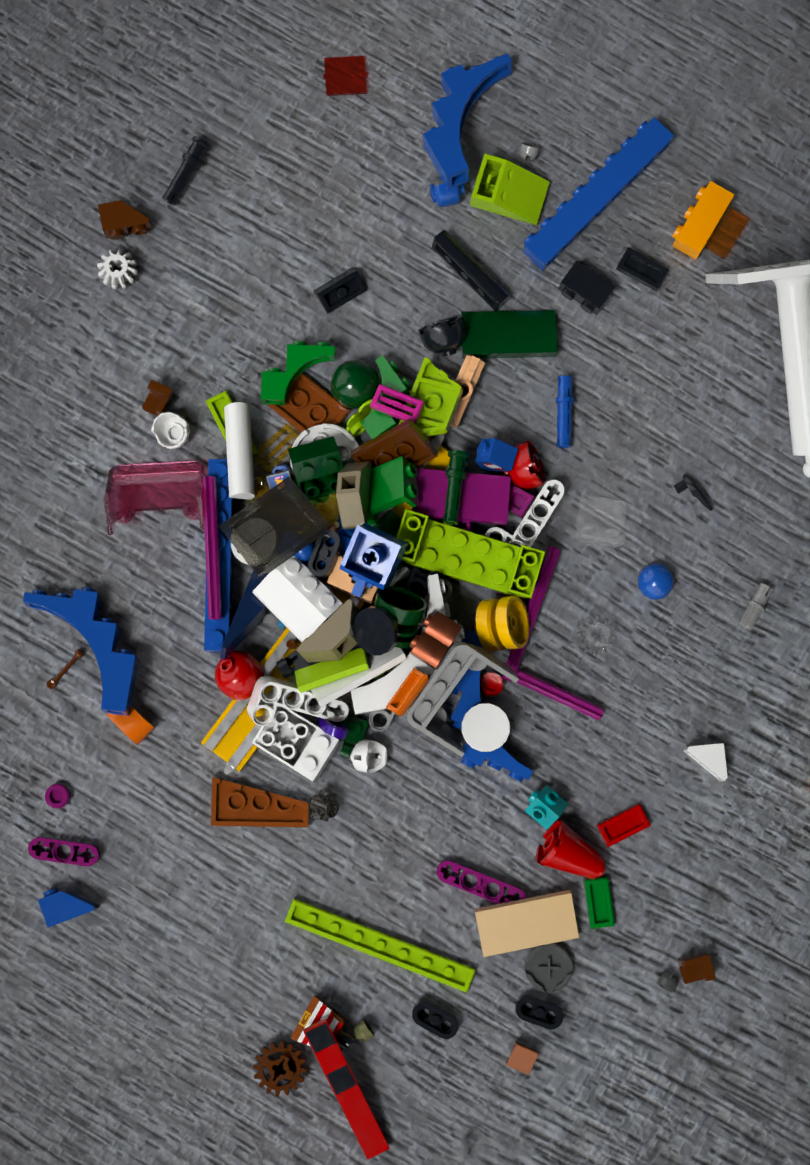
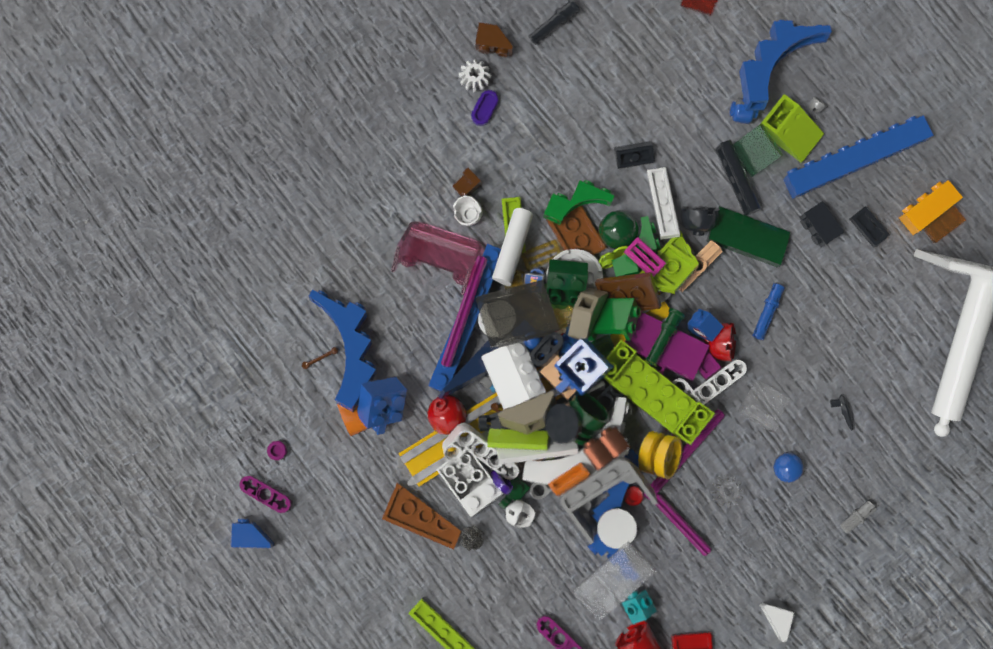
camera: 25 degrees right, 0 degrees up
none -> blue hinge [357,377,407,435]
none -> dark purple tile [471,90,498,126]
none -> clear tile [572,541,656,621]
none -> white tile [647,167,680,240]
none -> clear green tile [733,124,783,177]

